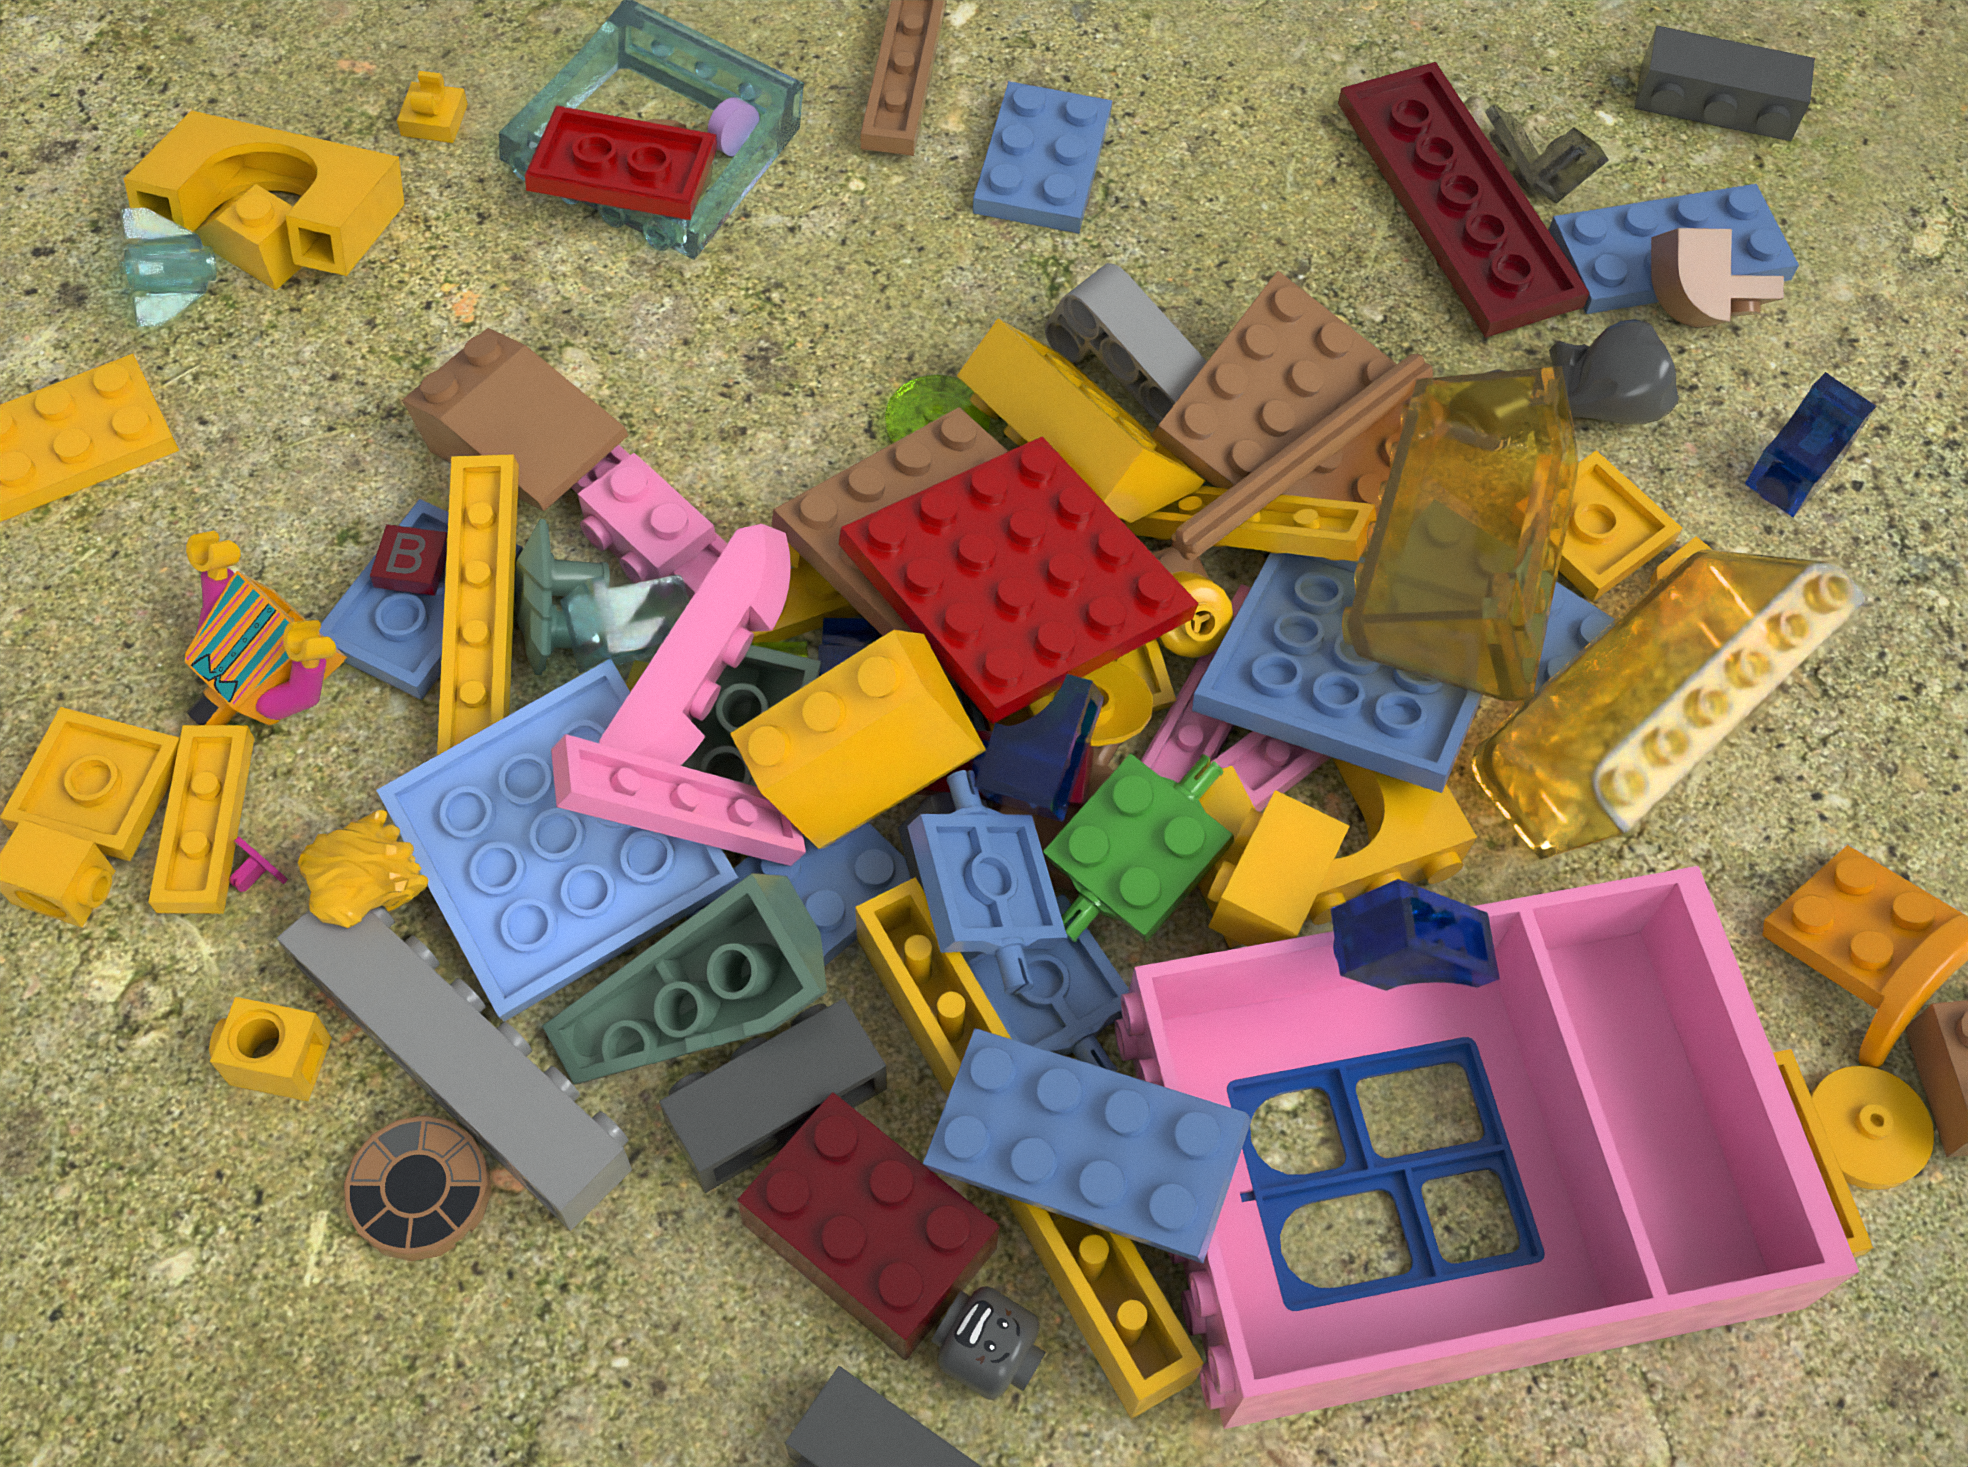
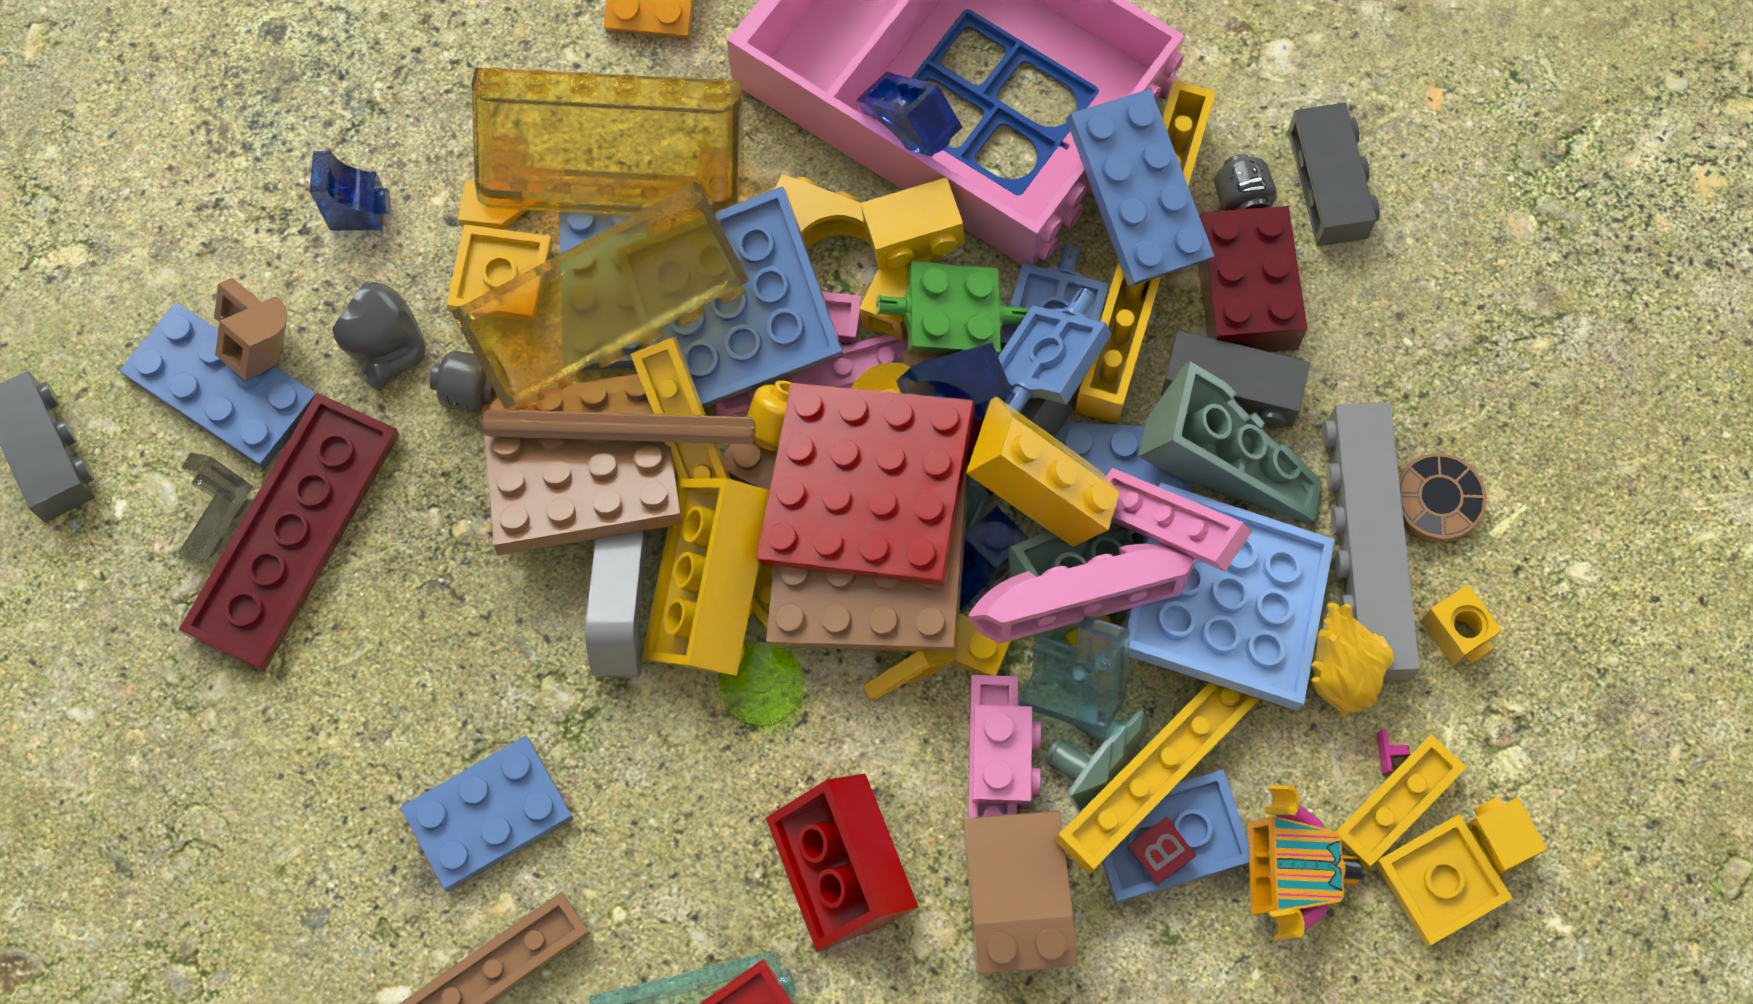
camera: 130 degrees left, 10 degrees up
none -> red slope [766,773,919,952]

